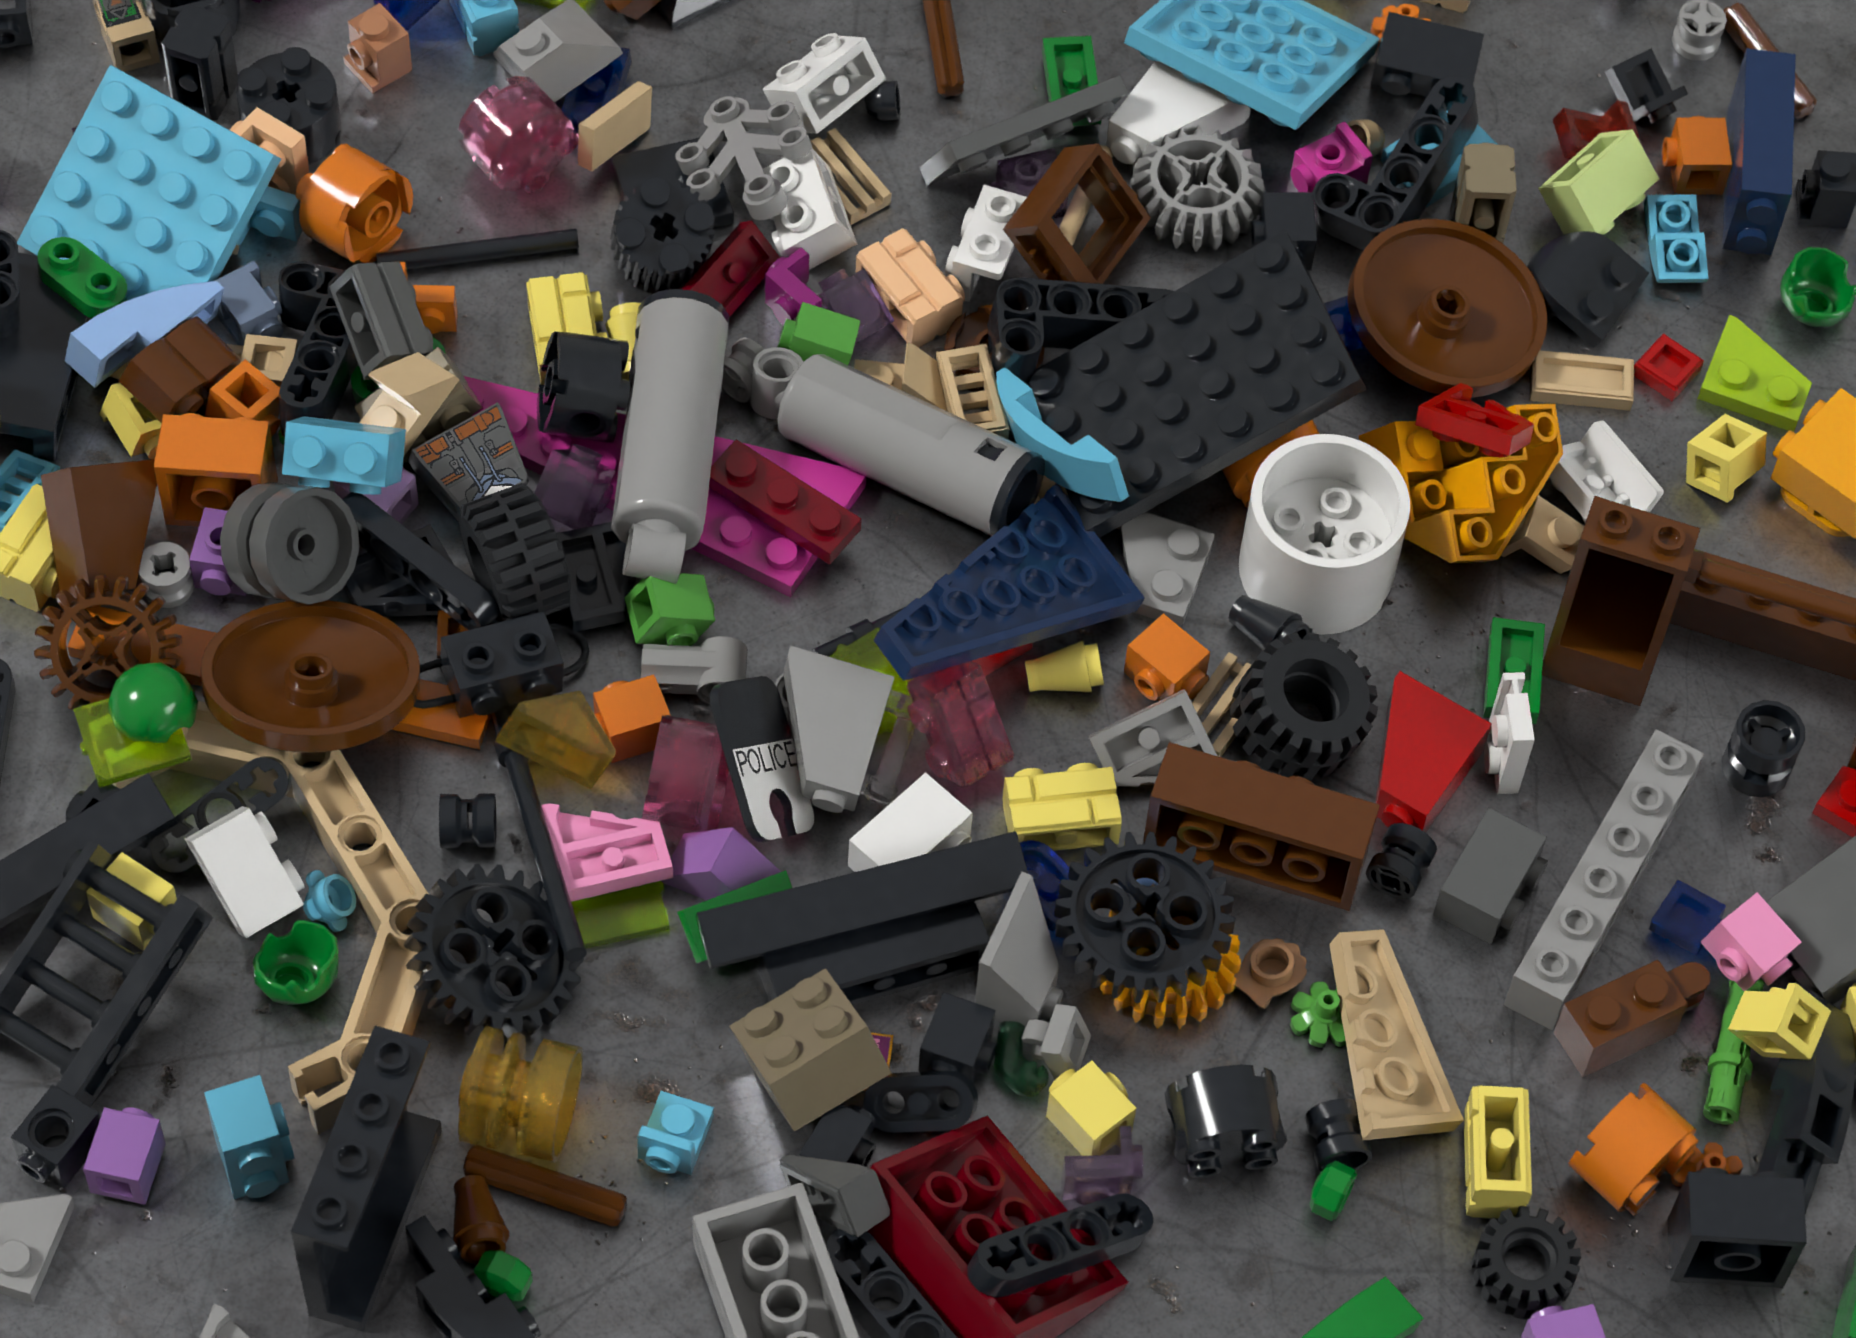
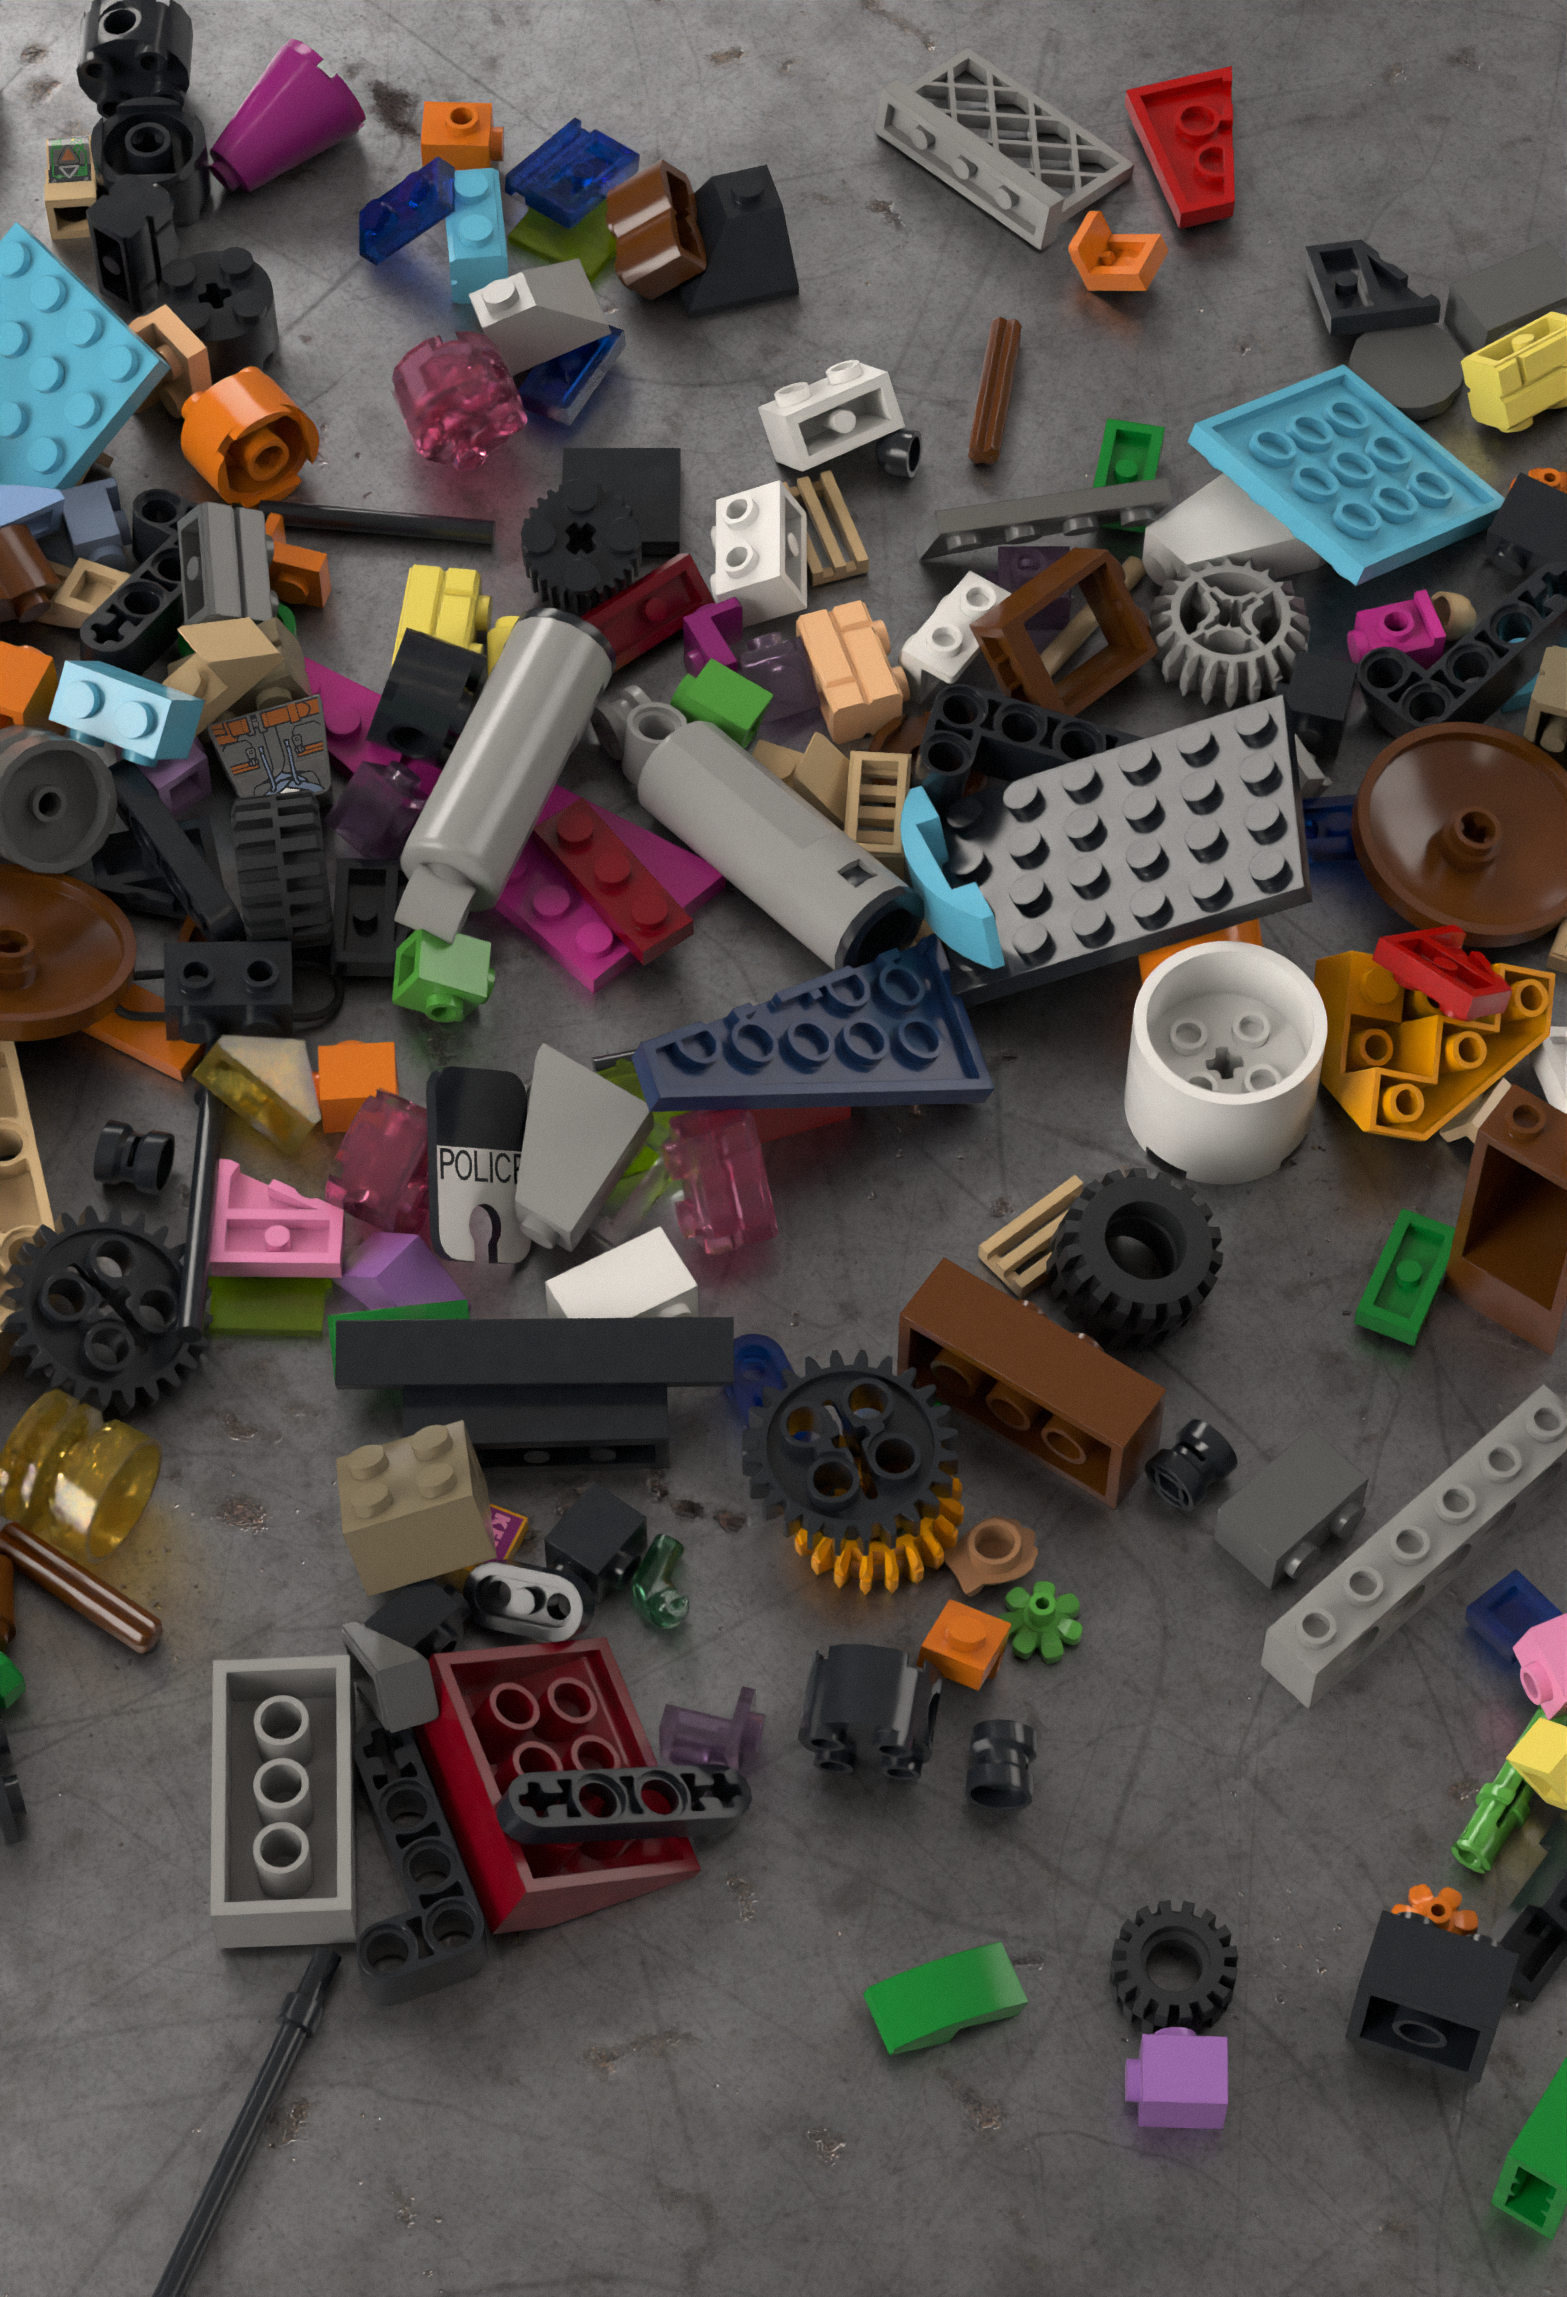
camera: 20 degrees right, 0 degrees up
orange brick [205,359,280,437] -> none
medium azure bracket [237,186,303,247] -> none
nougat brick [343,3,412,94] -> none
tan tile [578,81,652,171] -> none
medium azure bracket [637,1091,714,1175] -> none
light grey piece [641,636,748,704] -> none
light grey plant [675,96,812,220] -> none
light grey slope [975,872,1064,1032] -> none
light yellow brick [1002,763,1122,854] -> none
light grey tile [1022,1004,1091,1080] -> none
light yellow cone [1025,640,1104,692] -> none
light yellow brick [1046,1061,1136,1164] -> none
light grey wing [1088,689,1217,786] -> none
light grey wing [1118,512,1216,628] -> none
orange brick [1124,613,1210,701] -> none
black cone [1229,595,1310,651] -> none
green tile [1310,1160,1357,1221] -> none
tan wing [1329,929,1464,1140] -> none
red slope [1375,671,1492,833] -> none
light yellow brick [1464,1085,1532,1219] -> none
white plate [1484,672,1535,794] -> none
reddish brown brick [1554,959,1710,1078] -> none
orange brick [1568,1083,1699,1216] -> none
none -> orange bracket [916,1599,1012,1691]

